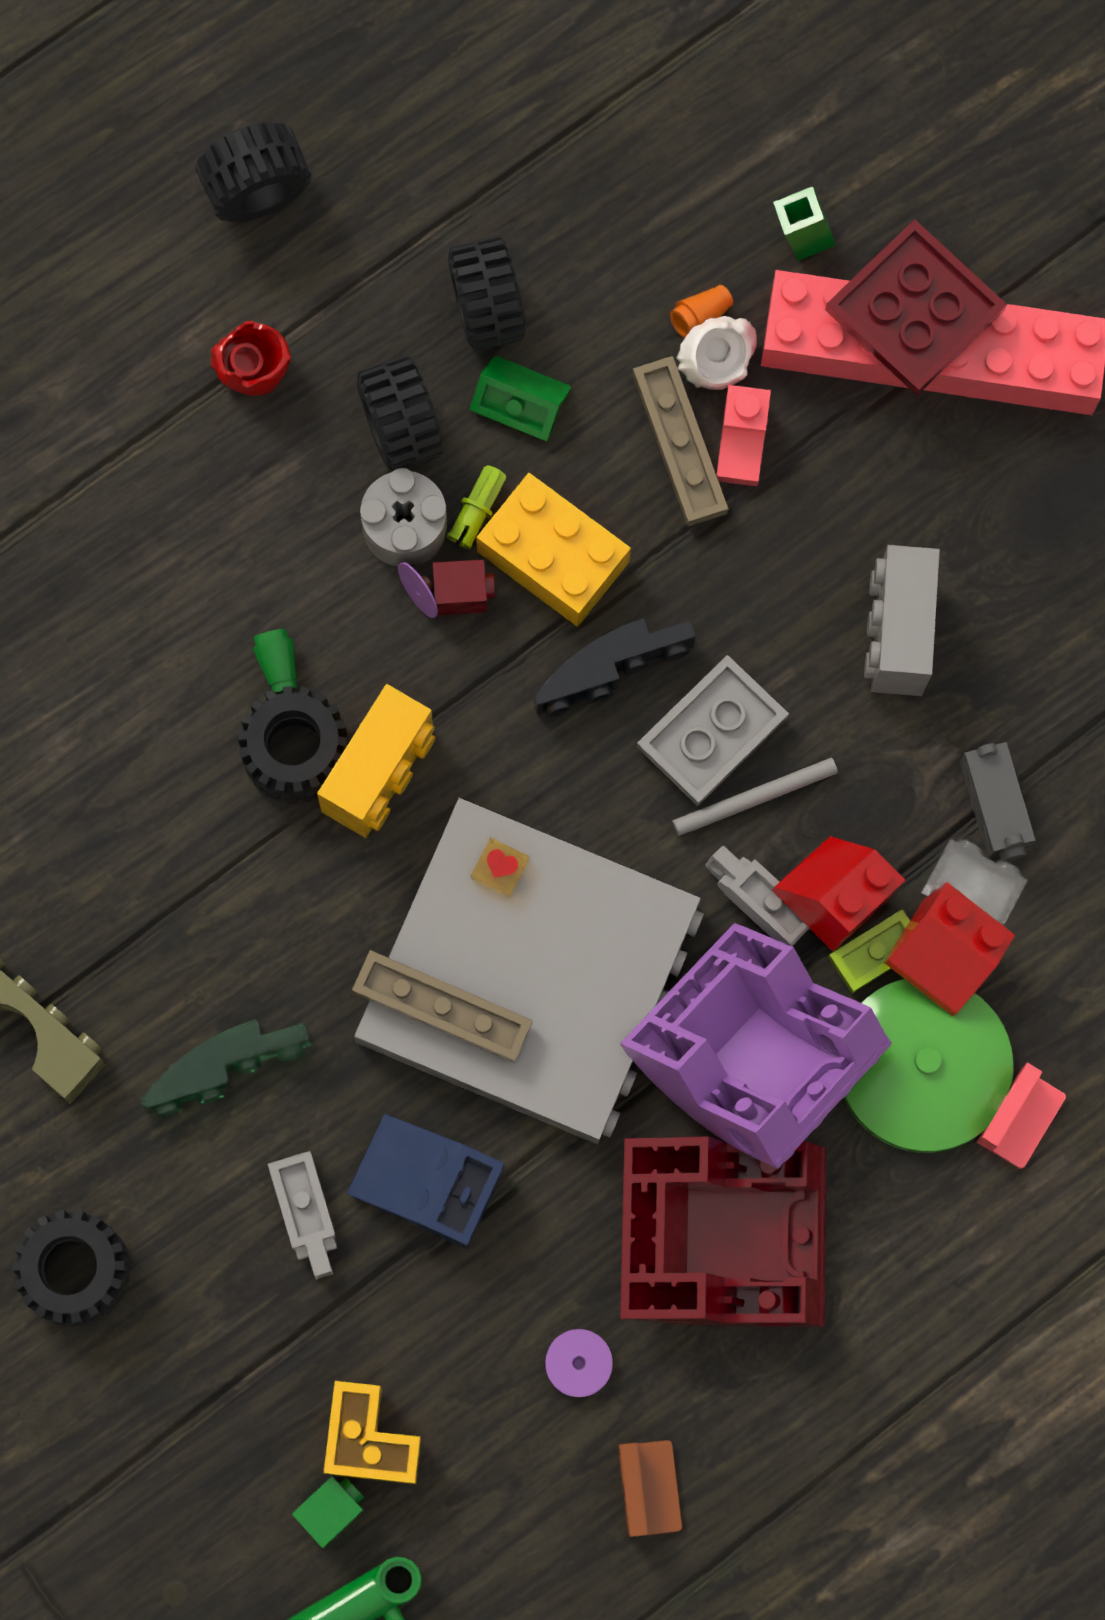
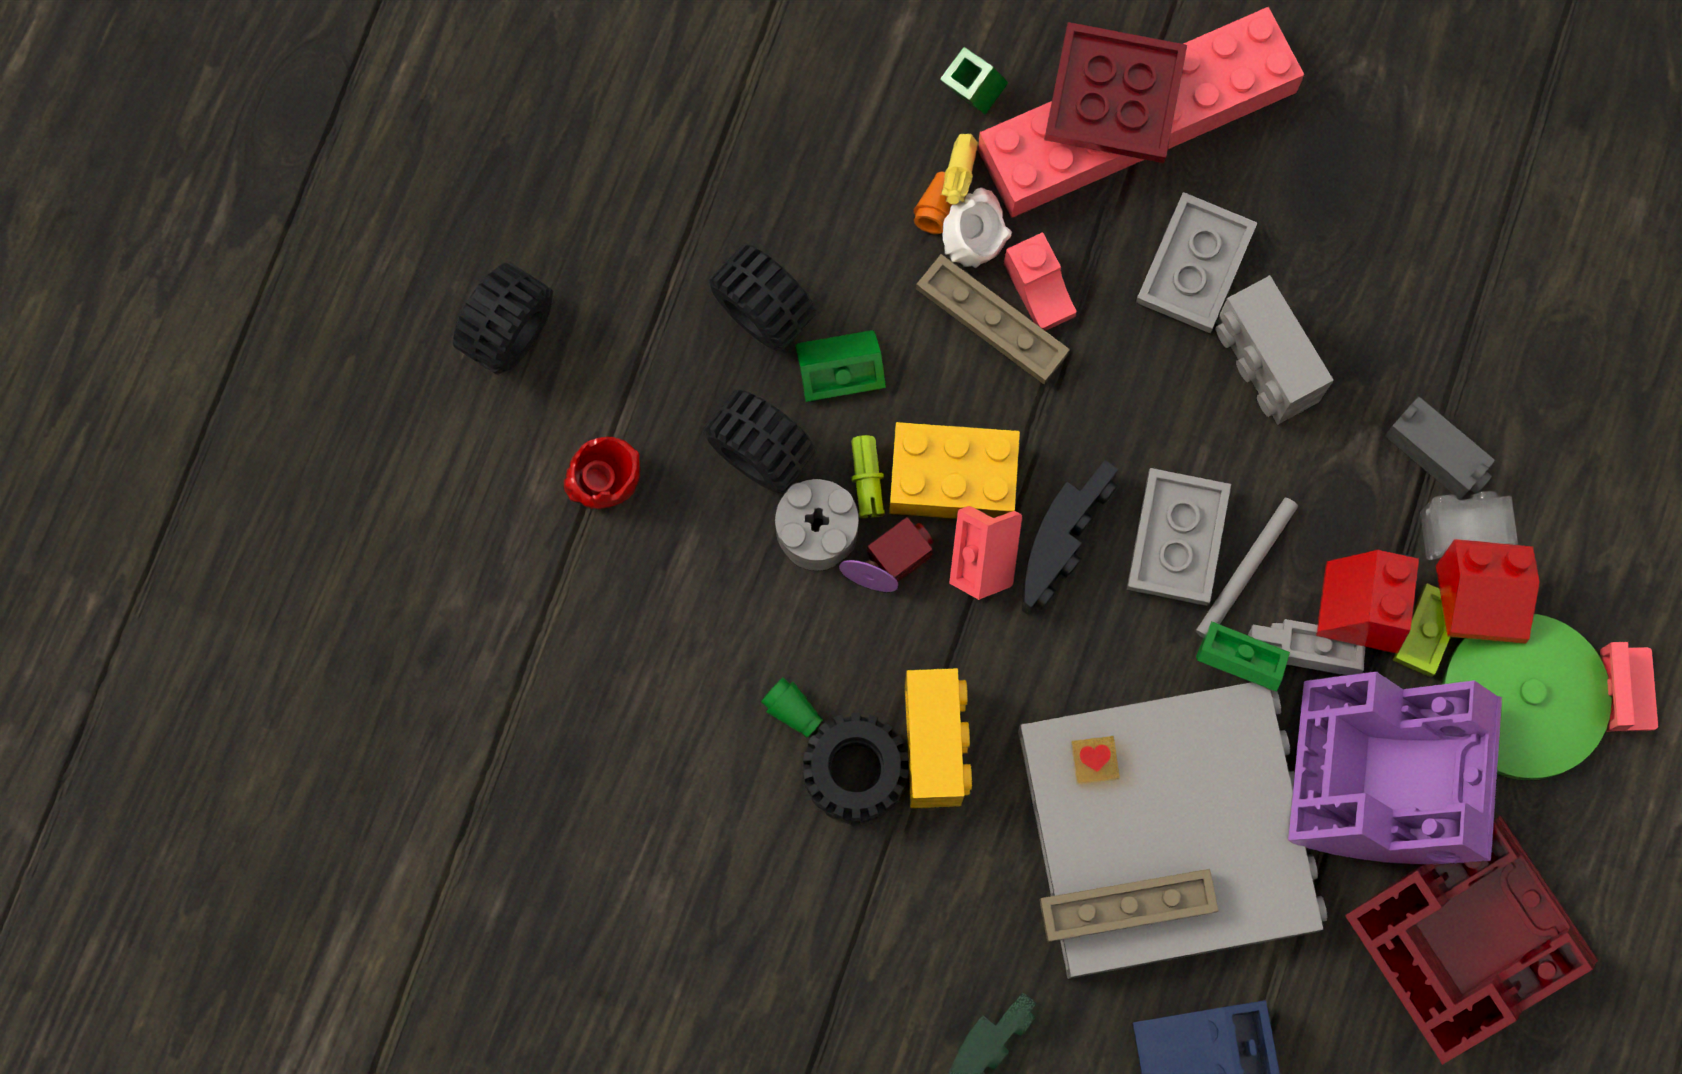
camera: 30 degrees left, 0 degrees up
none -> light yellow piece [941,134,978,205]
none -> coral panel [949,506,1022,600]
none -> light grey plate [1136,192,1257,333]
none -> green panel [1196,621,1290,691]

